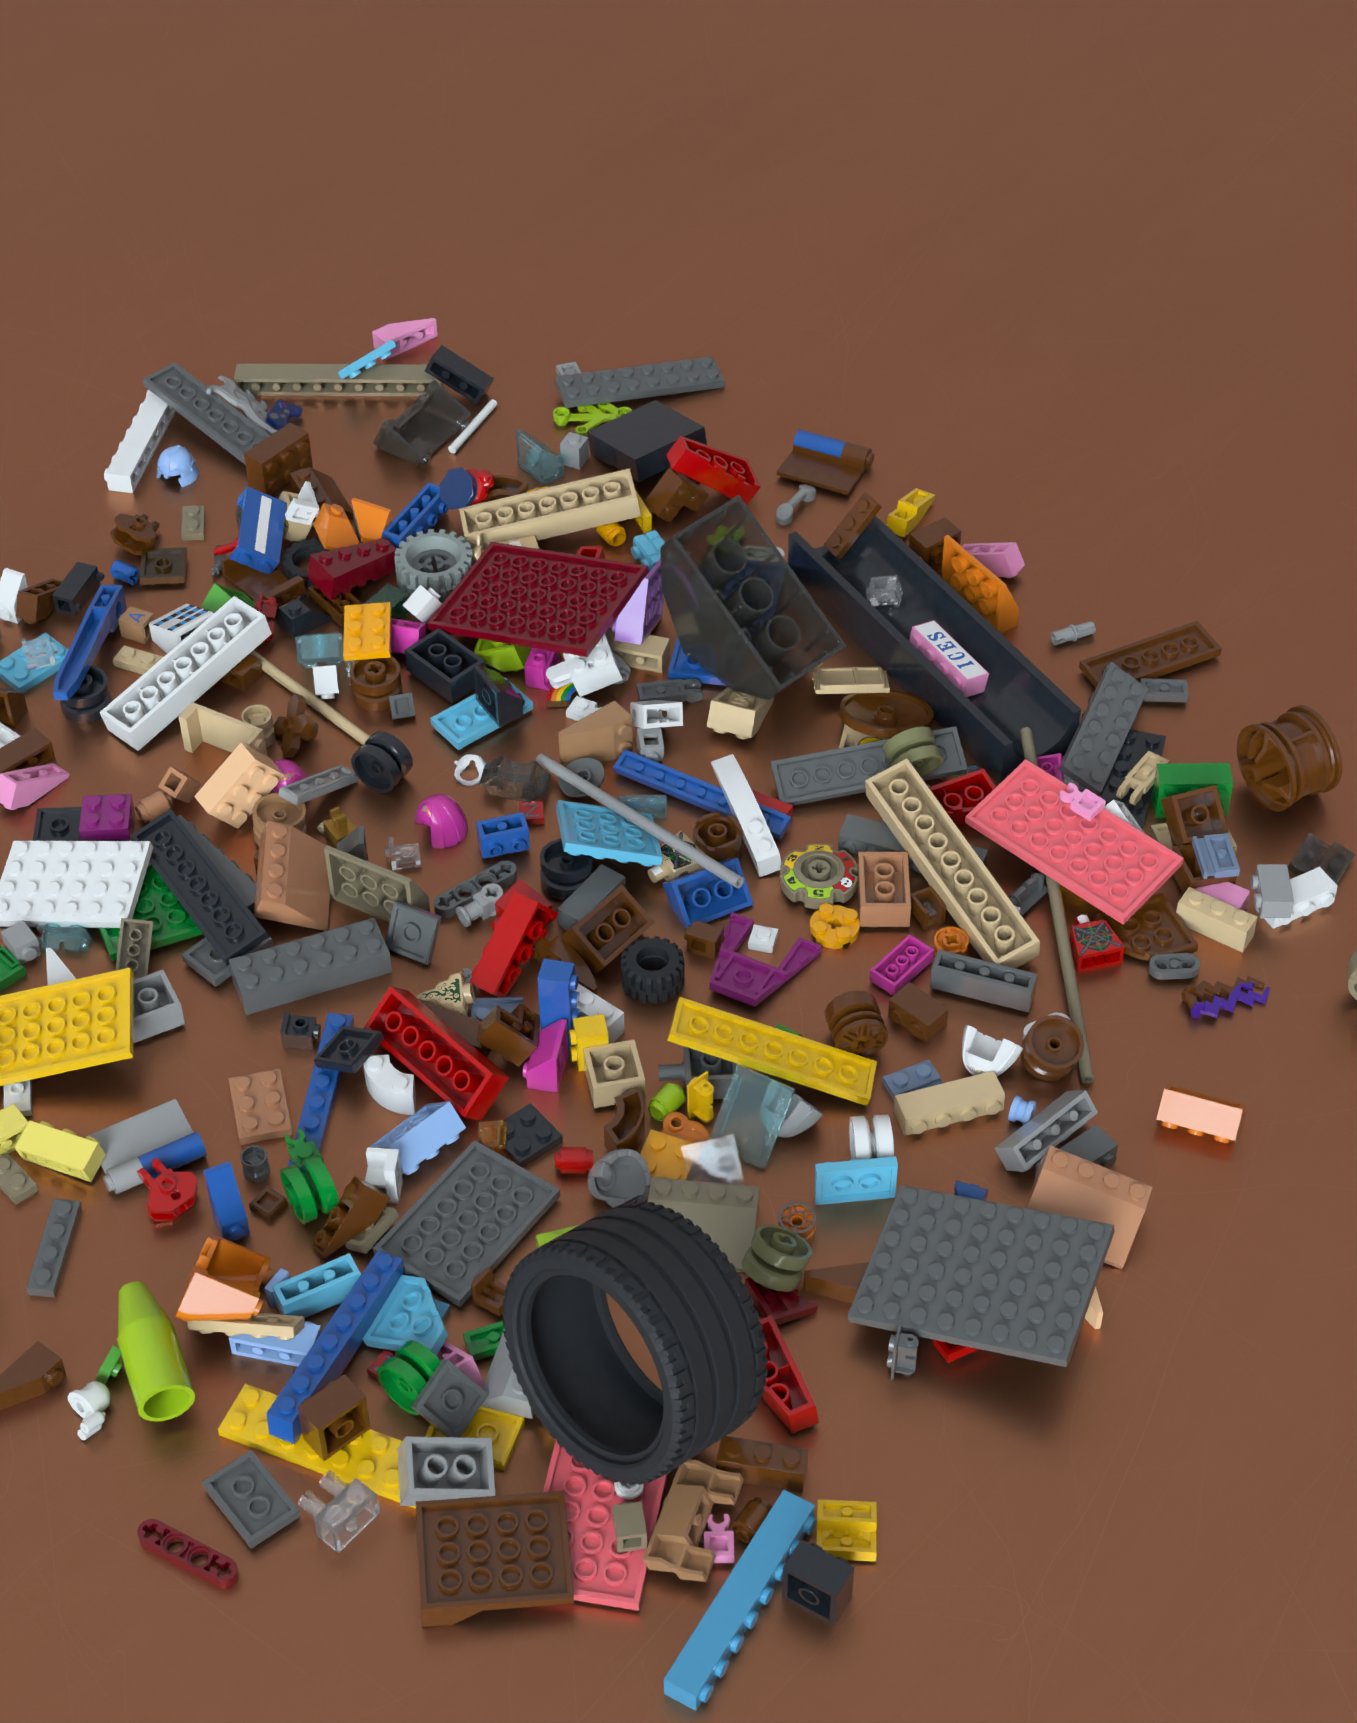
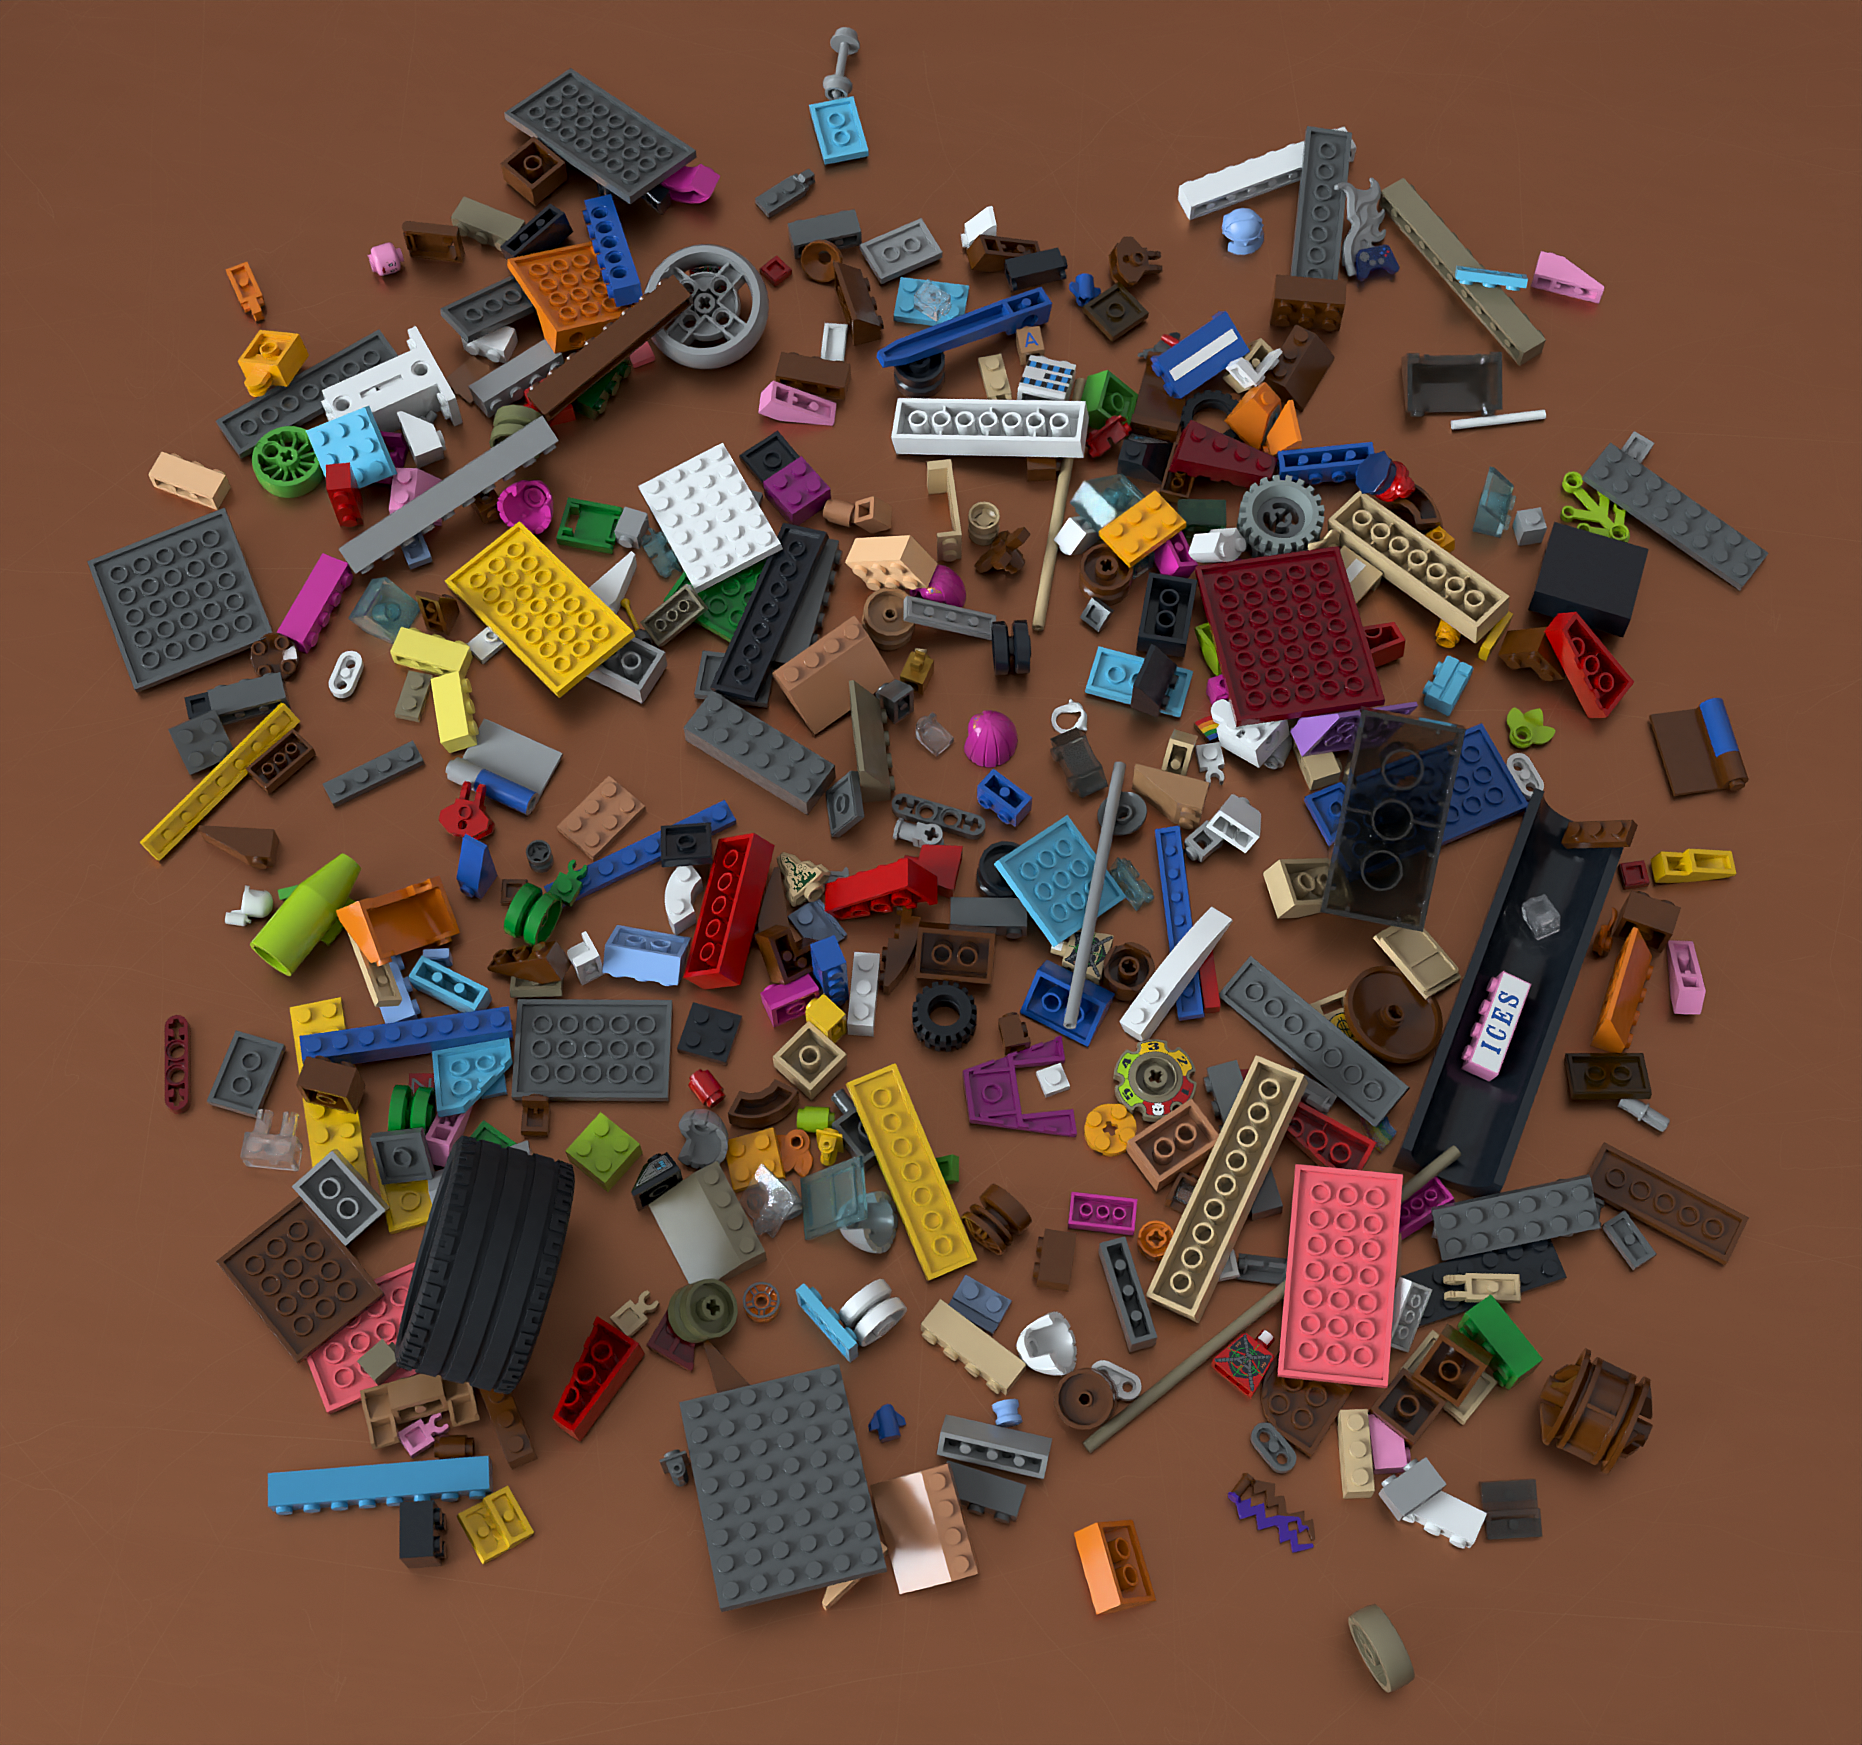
camera: 55 degrees right, 20 degrees up
dark tan plate [181,505,205,541] -> none
black brick [280,1012,321,1050] -> none
black brick [425,345,494,405] -> none
clear orange plate [478,1120,507,1150] -> none
red tile [519,801,544,825] -> none
dark grey hinge [637,679,704,703] -> none
light grey bar [776,484,816,525] -> none
olive wheel [883,726,944,778] -> none
bright pink plate [1059,782,1106,821] -> none
sand blue plate [1192,833,1240,879] -> none
none -> tan slope [1161,729,1198,776]
none -> dark brown tile [1564,1053,1652,1099]

